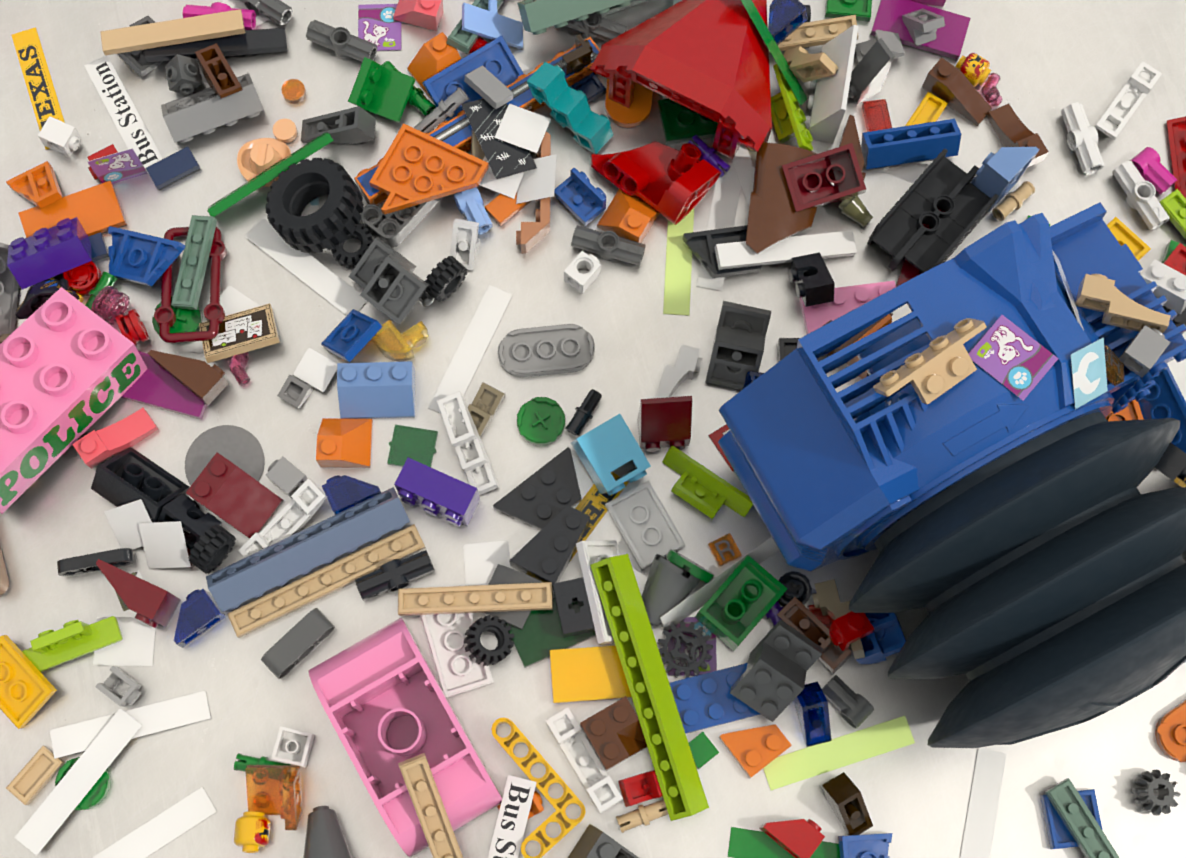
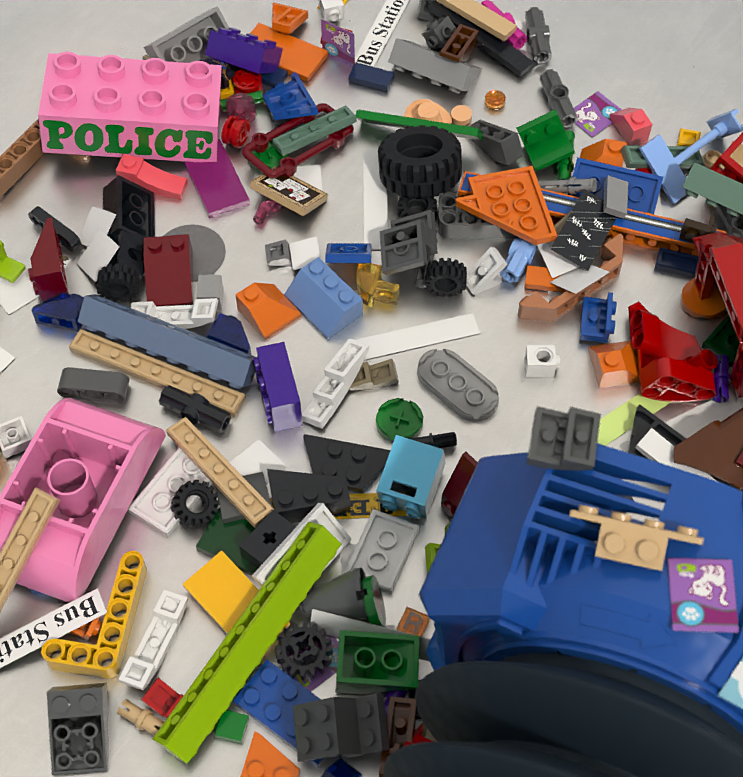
camera: 55 degrees right, 15 degrees down
reddish brown slope [147,350,228,406] -> none
clear green piece [387,424,438,467] -> none
white sticker [494,104,551,153] -> none
teal brick [527,62,614,154] -> none
dark grey piece [571,225,646,266] -> none
reddish brown slope [580,696,647,771] -> none
none -> dark grey slope [526,406,601,471]

